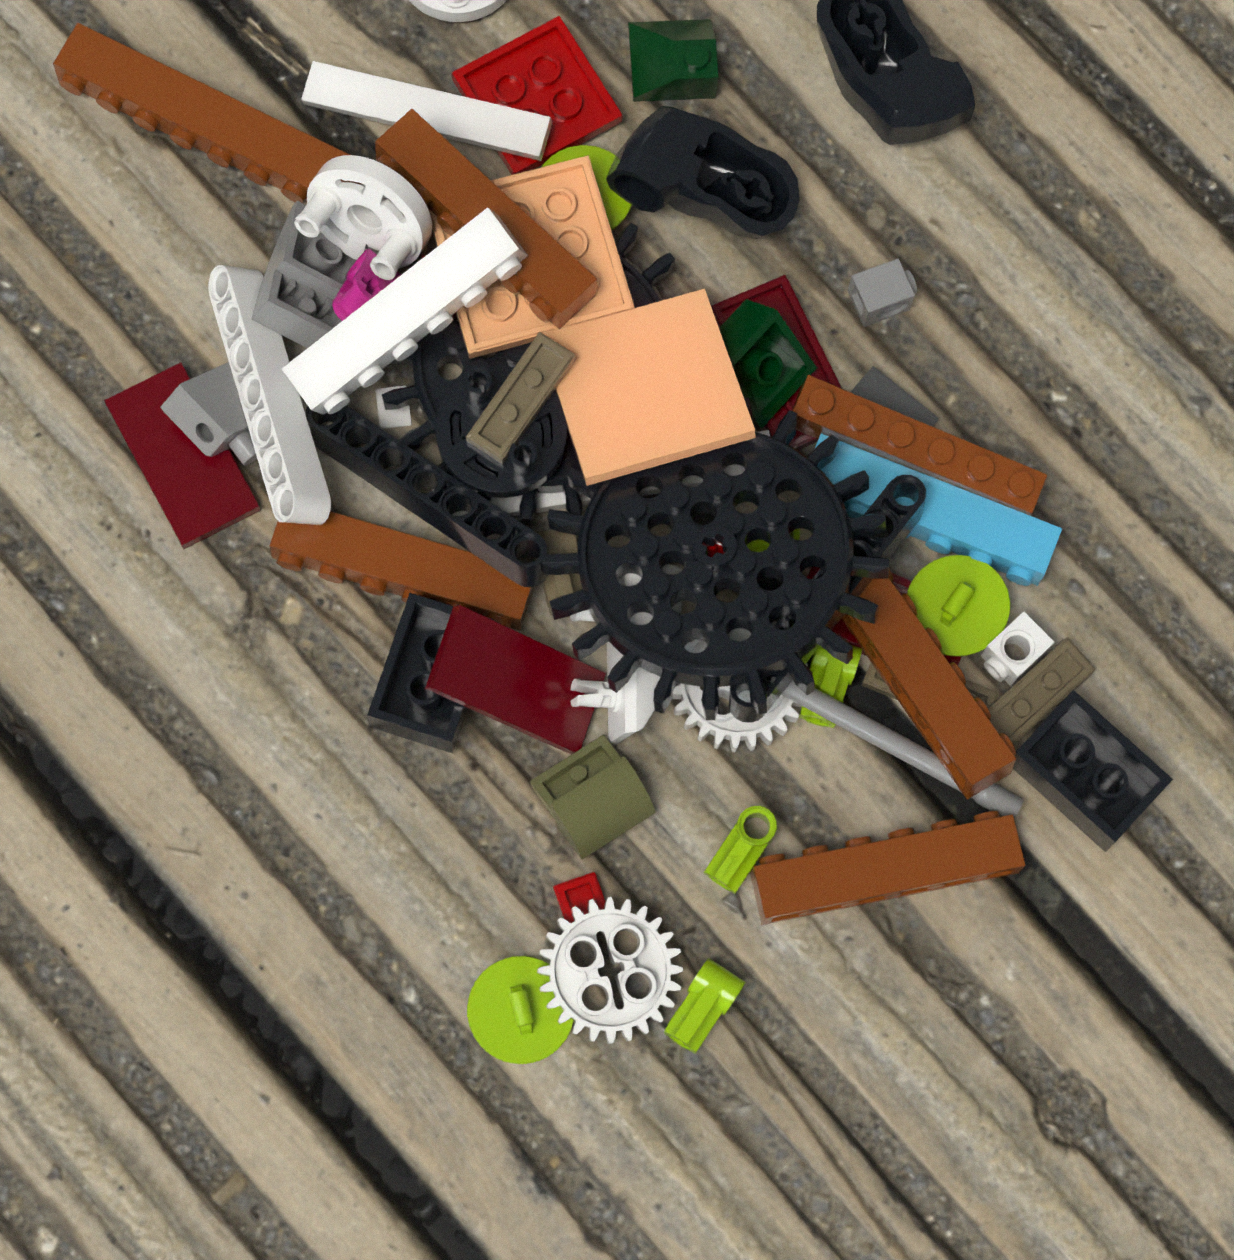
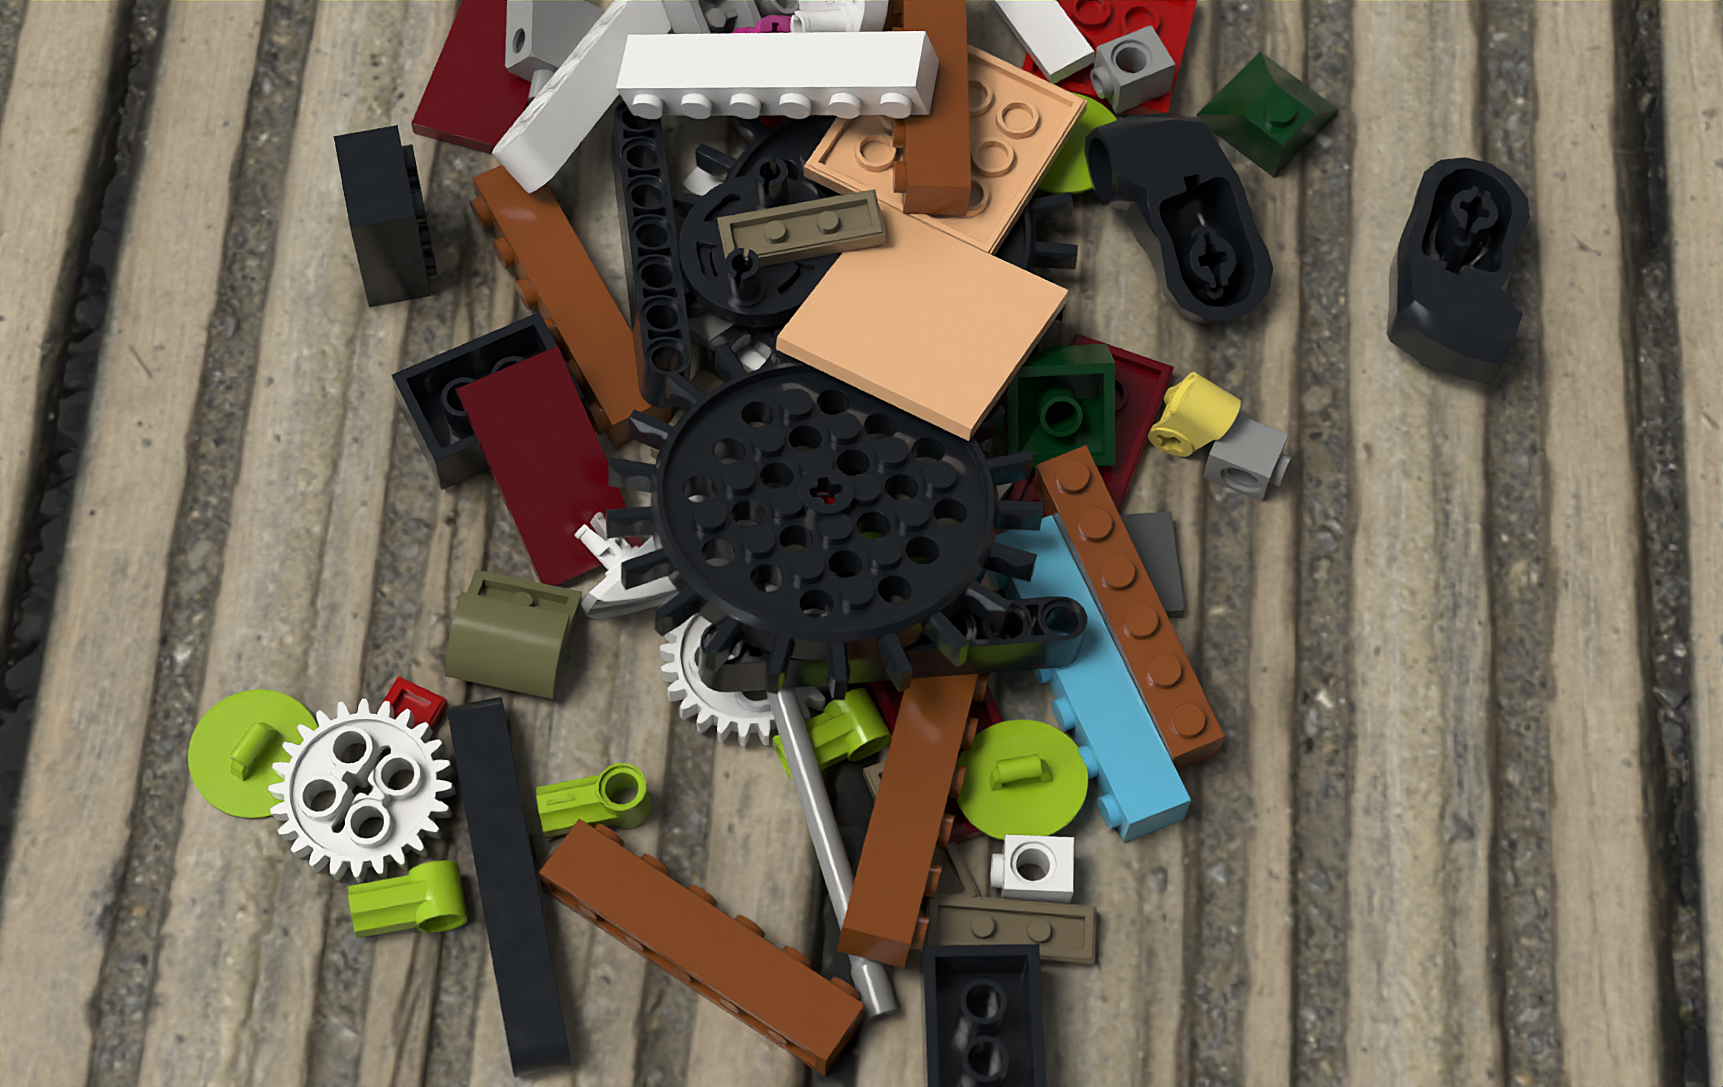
camera: 50 degrees right, 10 degrees down
none -> black brick [334,125,437,307]
none -> black beam [447,697,572,1078]
none -> light grey brick [1090,25,1175,114]
none -> light yellow piece [1148,372,1241,457]

